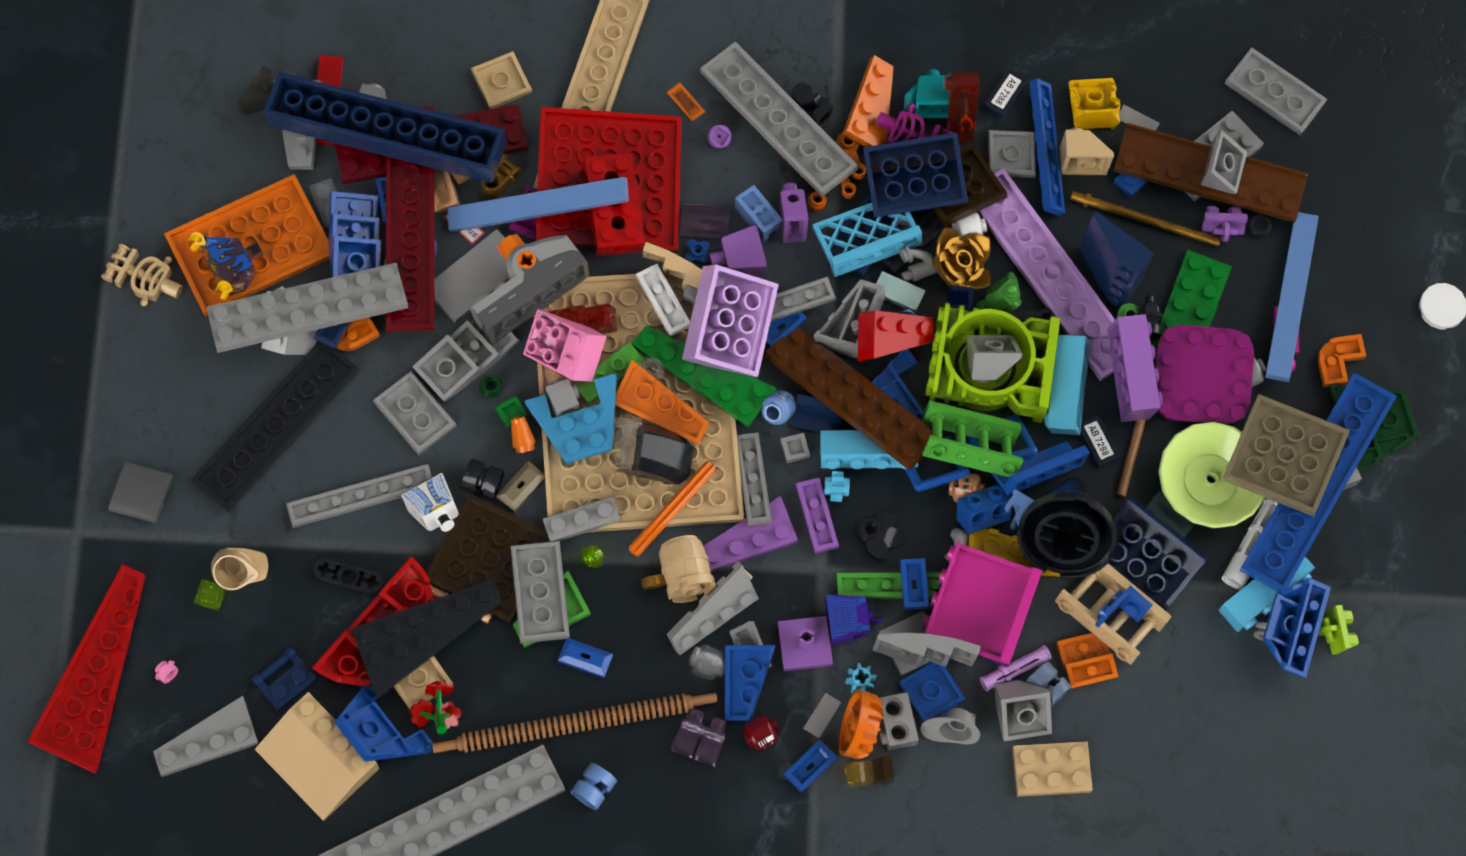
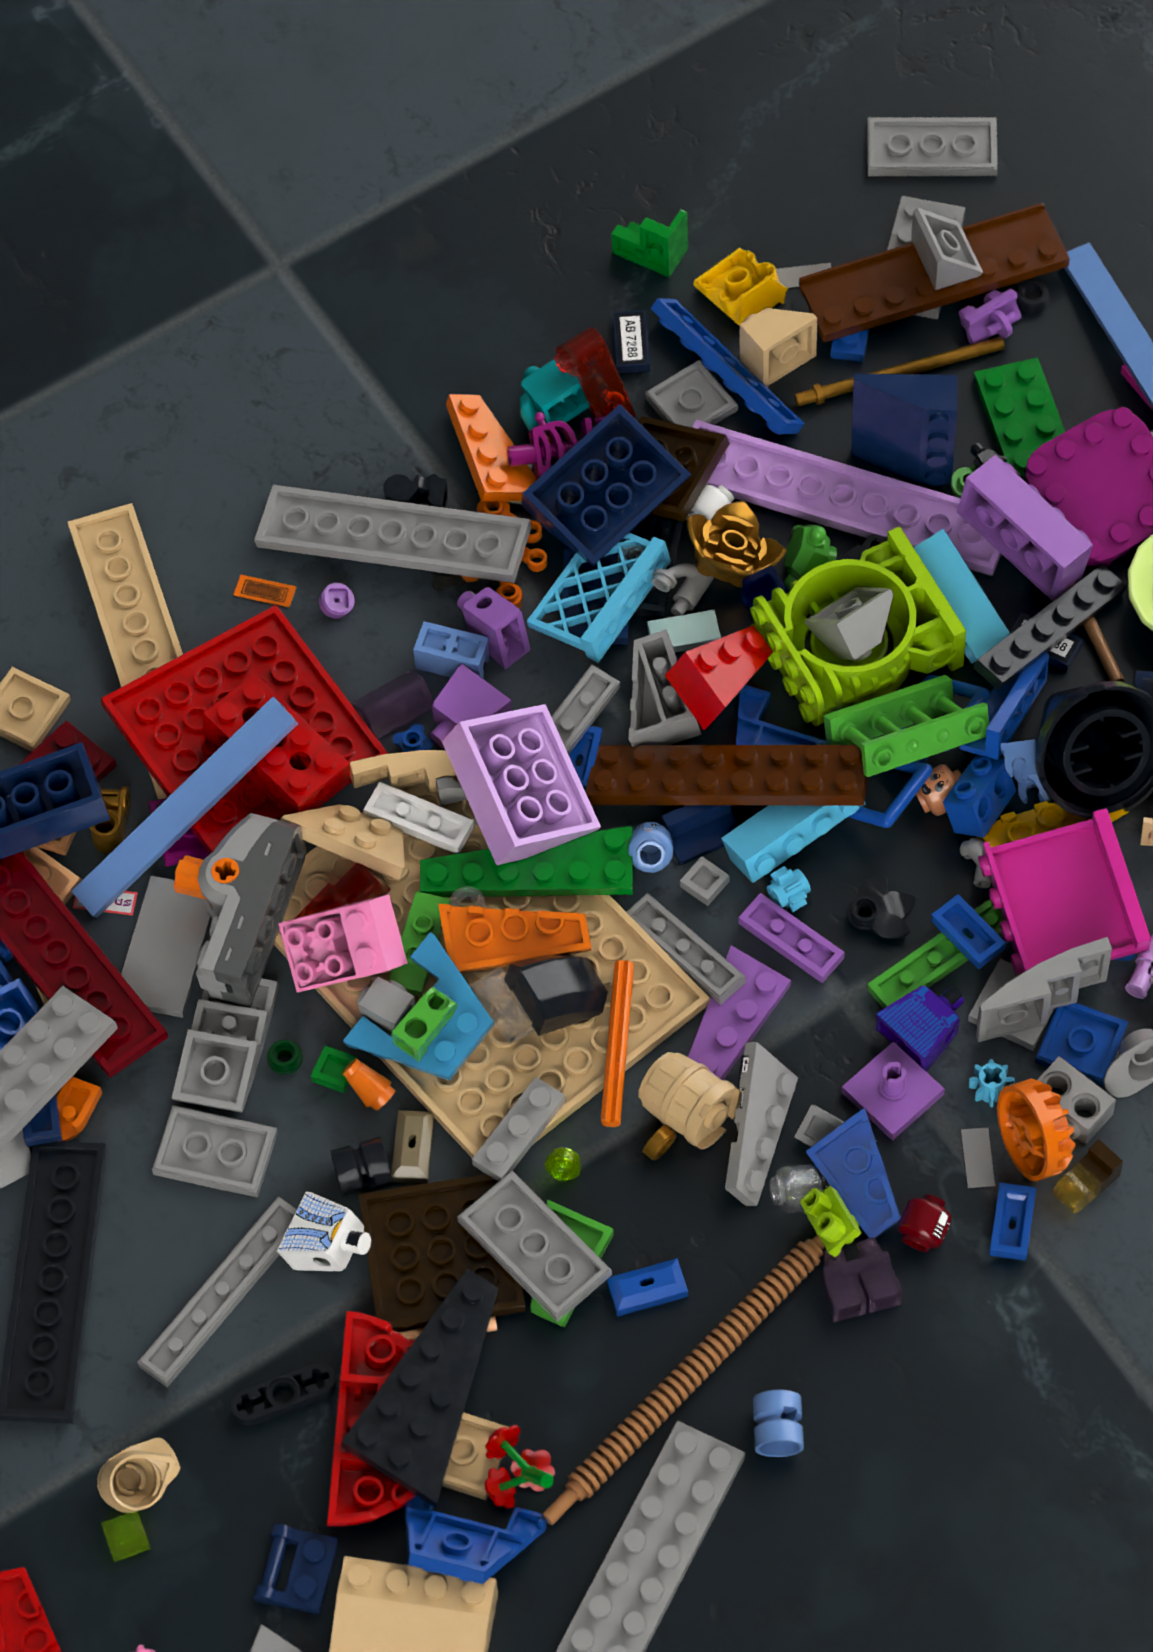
camera: 25 degrees left, 10 degrees down
none -> tan wing [281,804,405,880]
none -> bright green leg [391,987,458,1062]
none -> green panel [612,210,688,278]
none -> lime hips [800,1186,861,1257]
none -> plate [973,564,1127,690]

